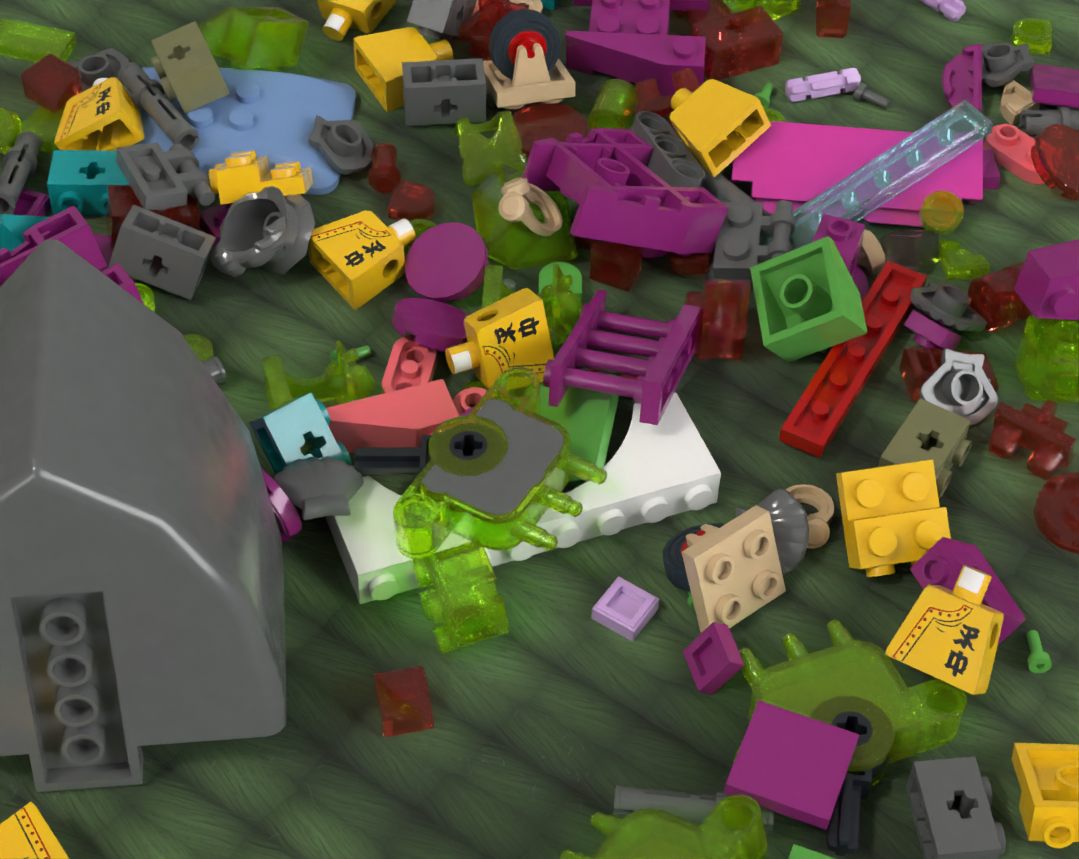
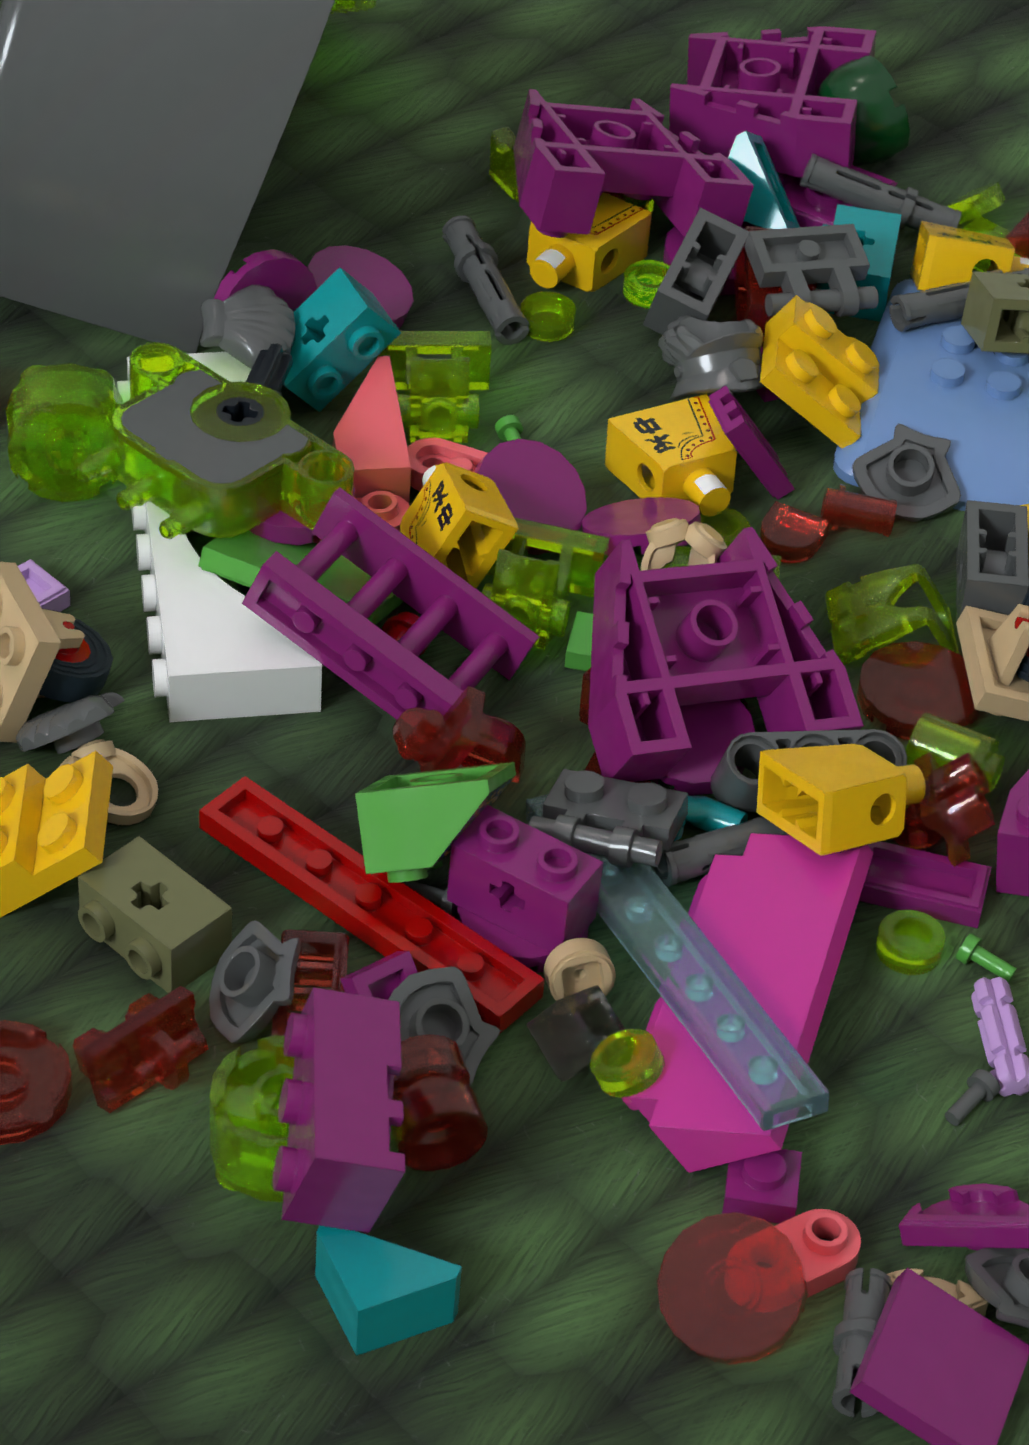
camera: 100 degrees right, 5 degrees down
clear neon green tile [937,240,991,281] -> none
none -> magenta tile [708,385,795,500]

